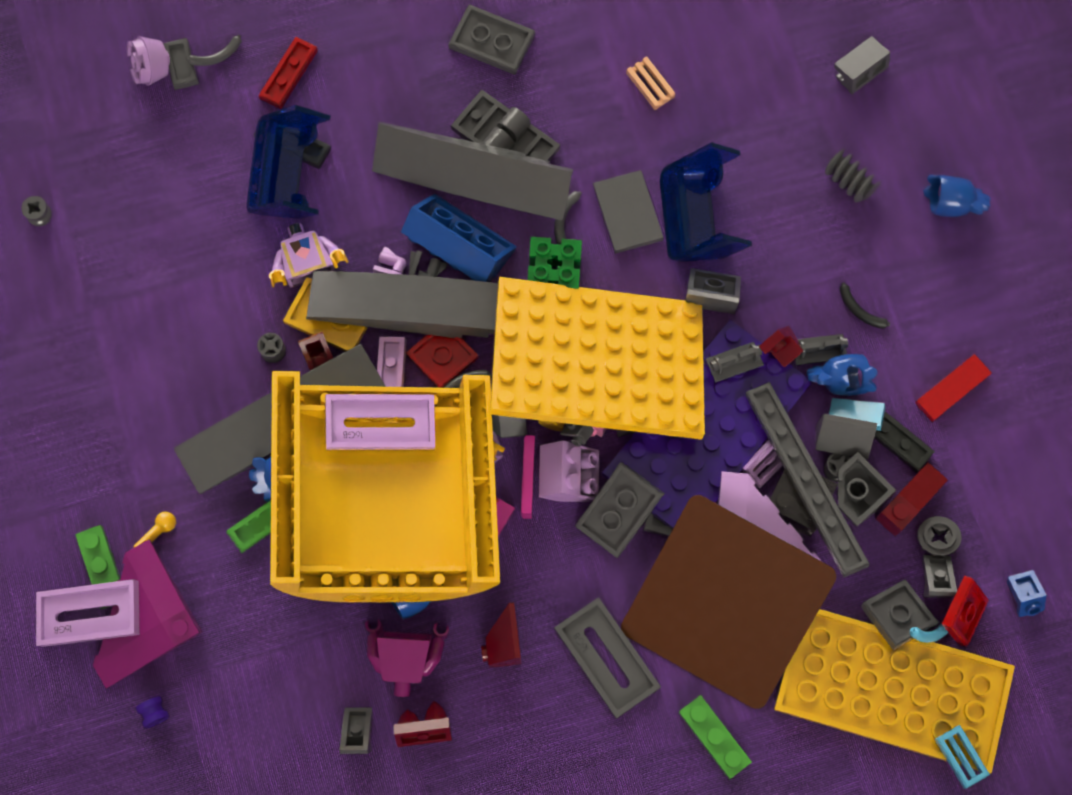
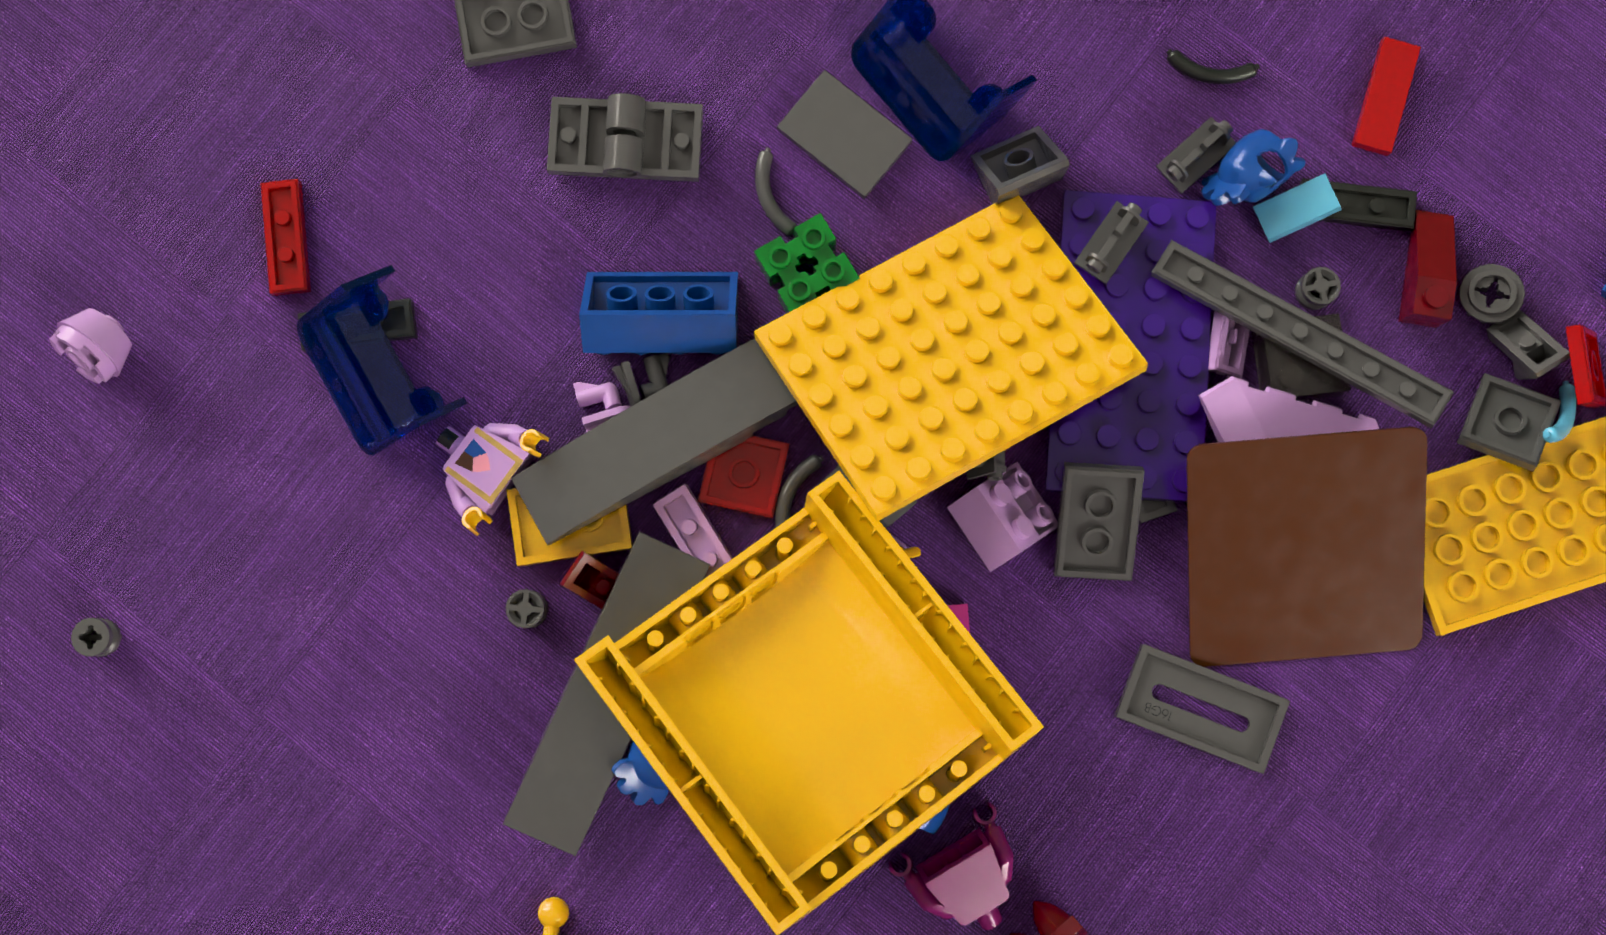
camera: 30 degrees left, 10 degrees up
dark grey tile [163,38,199,90] -> none
dark grey piece [186,34,242,66] -> none
bright green plate [226,500,271,554] -> none
lavender piece [325,394,435,450] -> none
dark grey slope [372,122,573,220] -> none
dark red slope [481,602,522,668] -> none
dark pink tile [521,435,535,519] -> none
bright green plate [678,695,752,780] -> none
dark red slope [759,326,803,367] -> none
dark grey slope [815,414,877,459] -> none
dark grey slope [838,452,896,527] -> none

